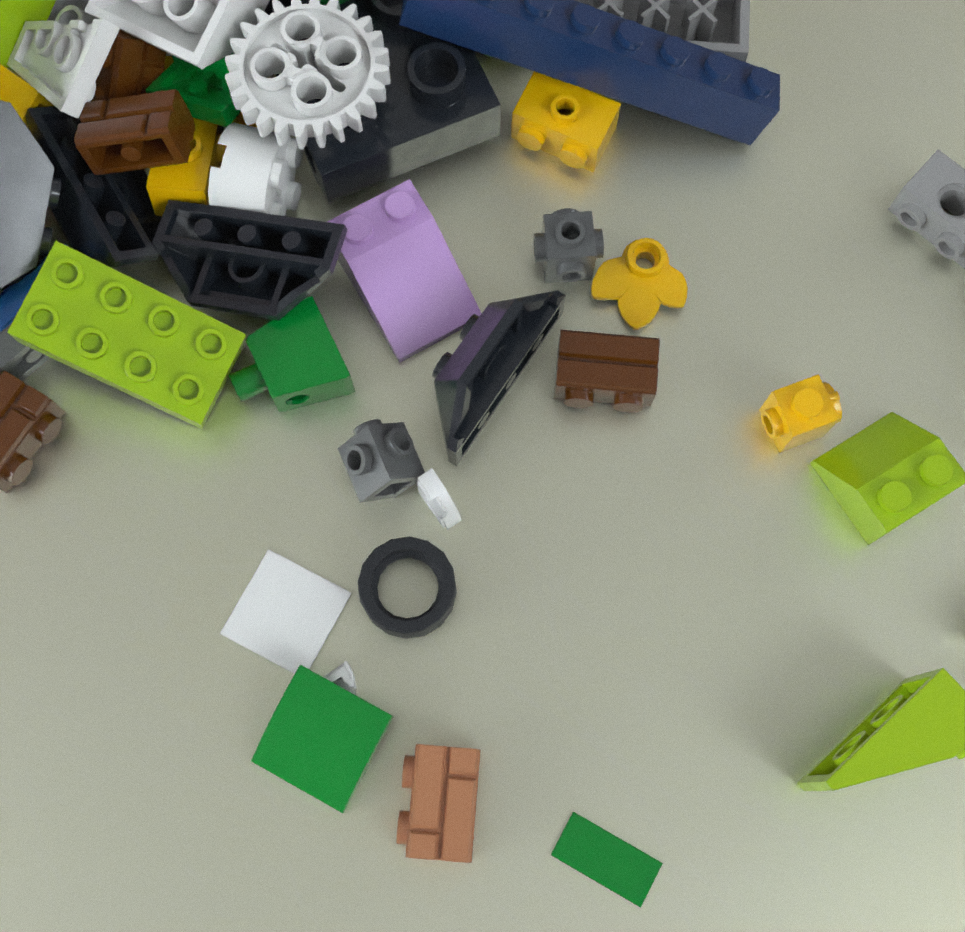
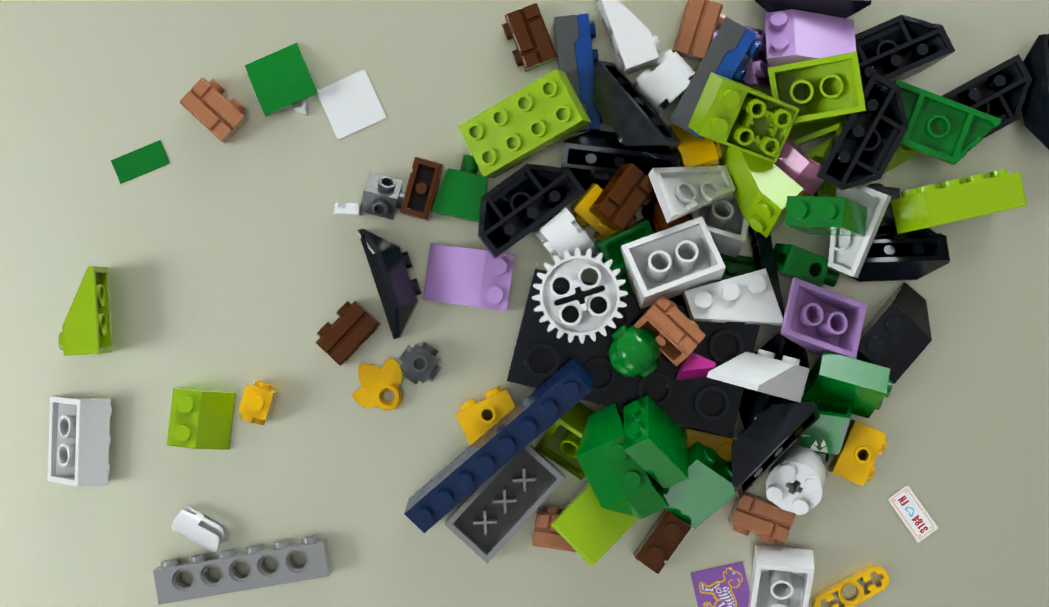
camera: 125 degrees right, 15 degrees up
black tyre [358,536,457,639] -> none
none -> reddish brown brick [400,157,444,221]

